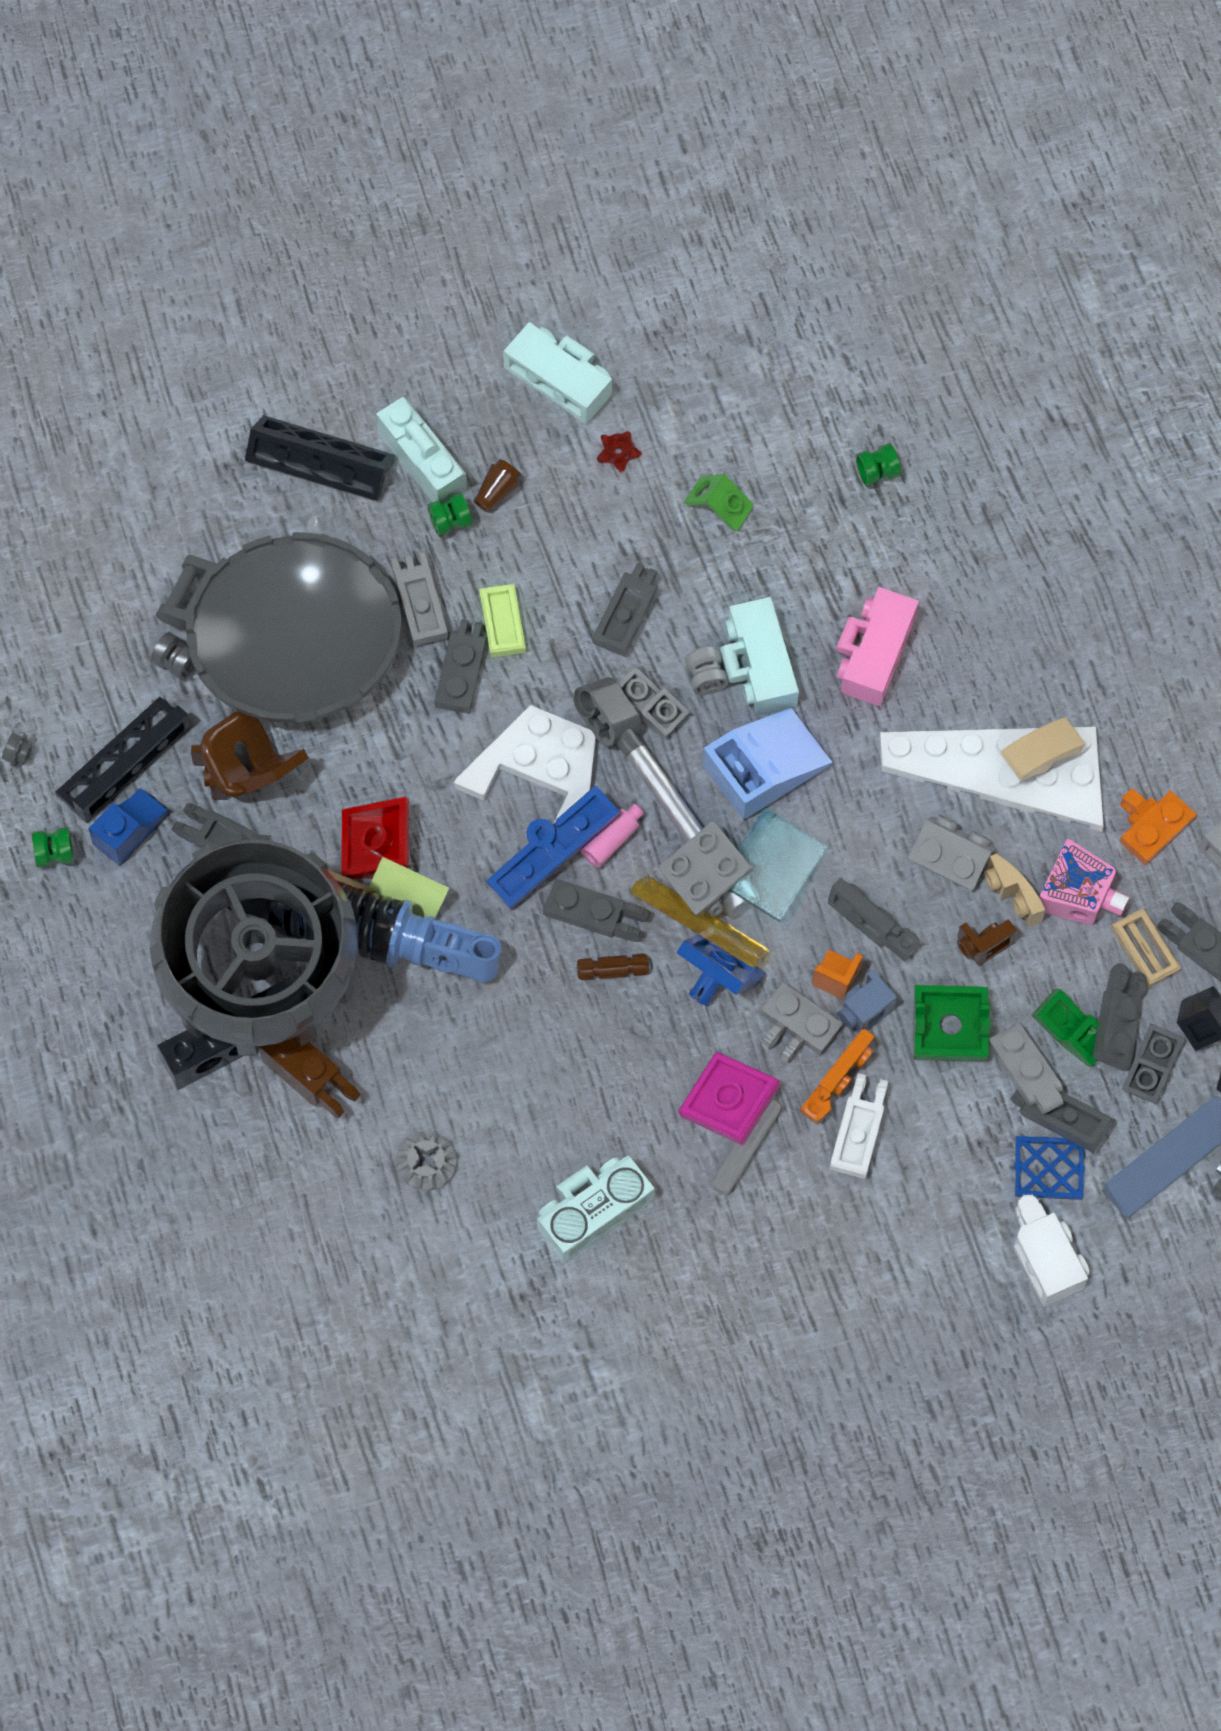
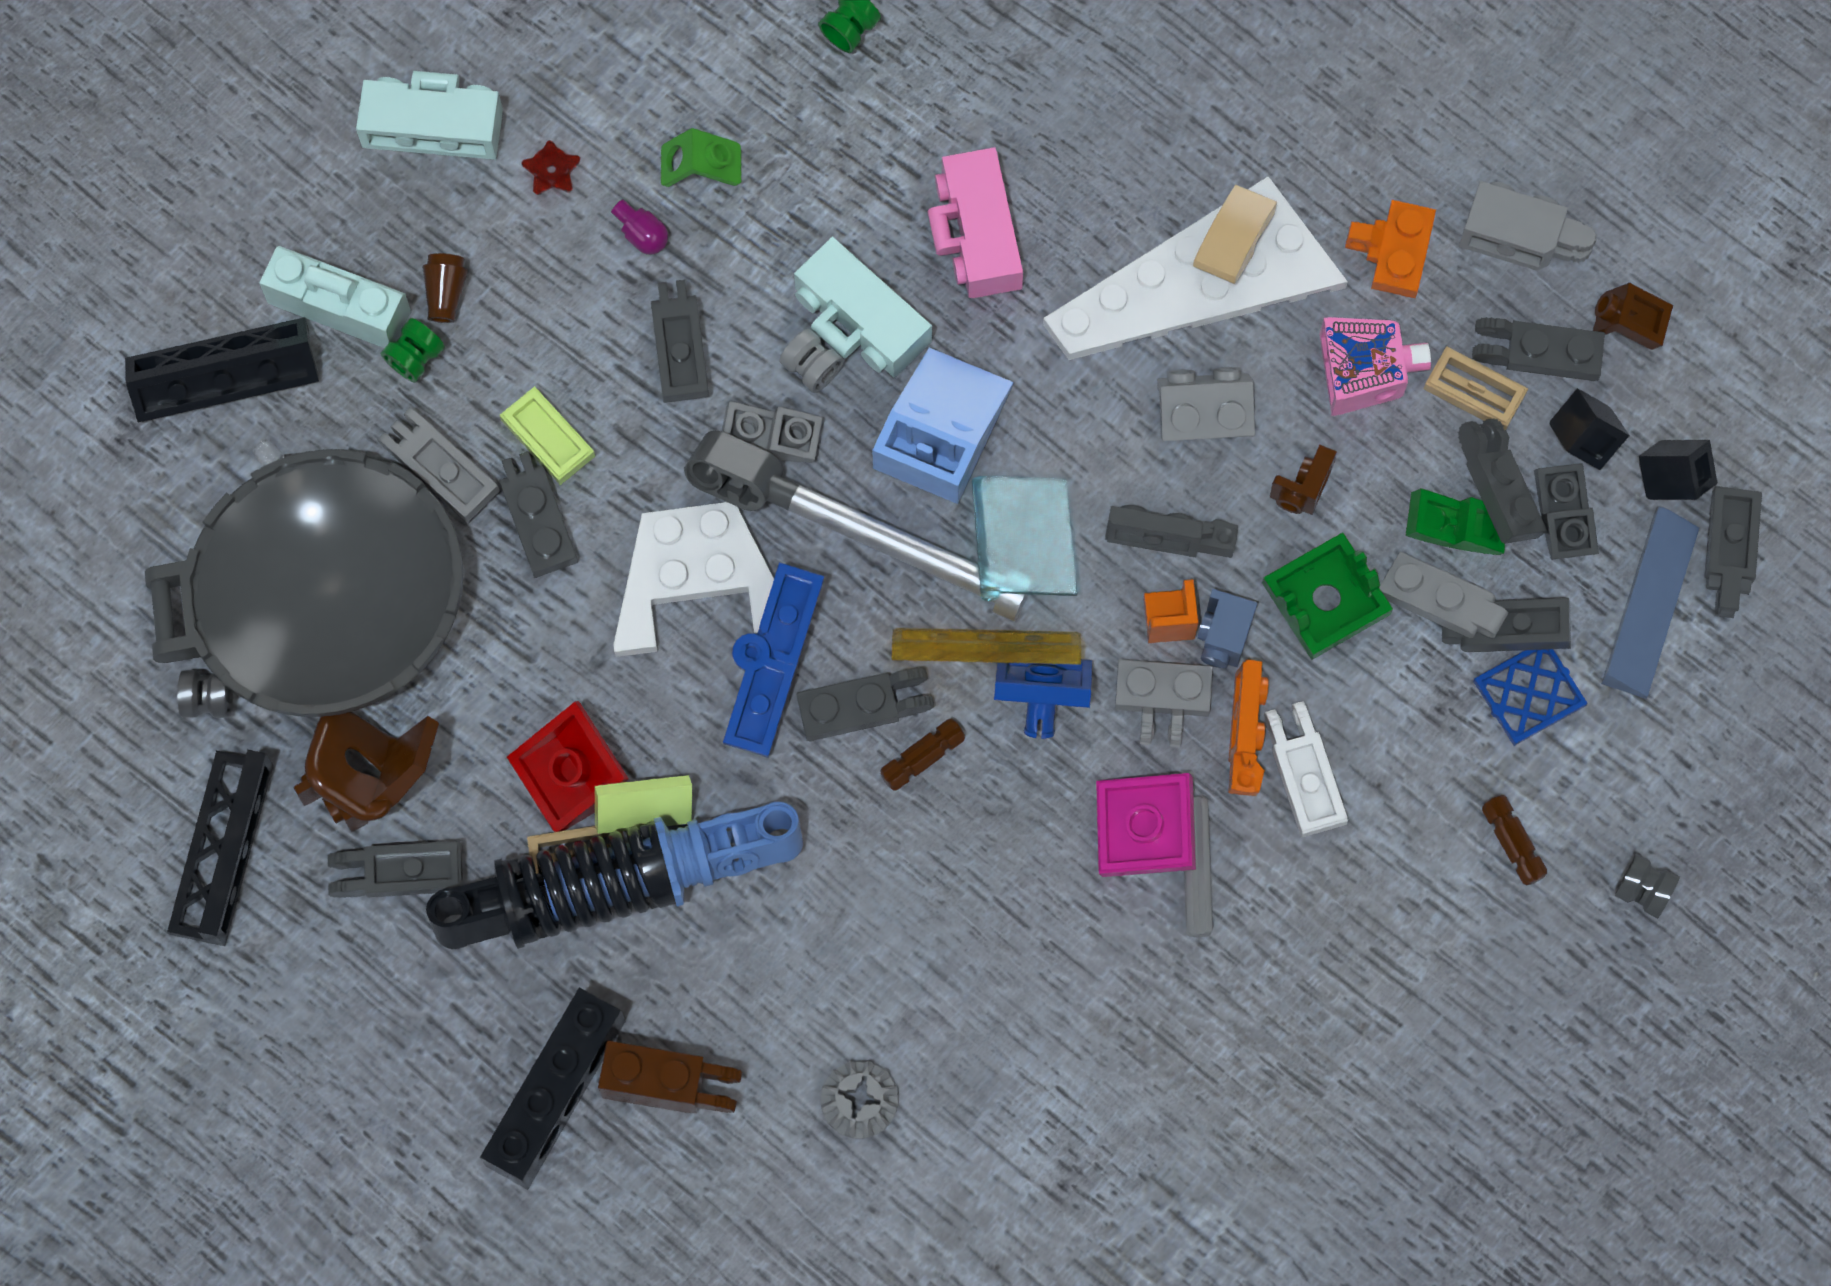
camera: 30 degrees left, 5 degrees up
dark grey plate [2,733,32,767] -> none
green wheel [32,827,74,868] -> none
blue arch [88,788,168,866] -> none
dark grey wheel [149,834,359,1057] -> none
light aqua piece [537,1155,655,1264] -> none
bright pink cylinder [581,804,644,868] -> none
light grey hinge [658,821,753,916] -> none
tan slope [984,854,1045,928] -> none
white hinge [1014,1194,1090,1307] -> none
none -> magenta cylinder [611,199,668,255]
none -> reddish brown axle [1482,795,1547,886]
none -> dark grey wheel [1615,854,1680,919]

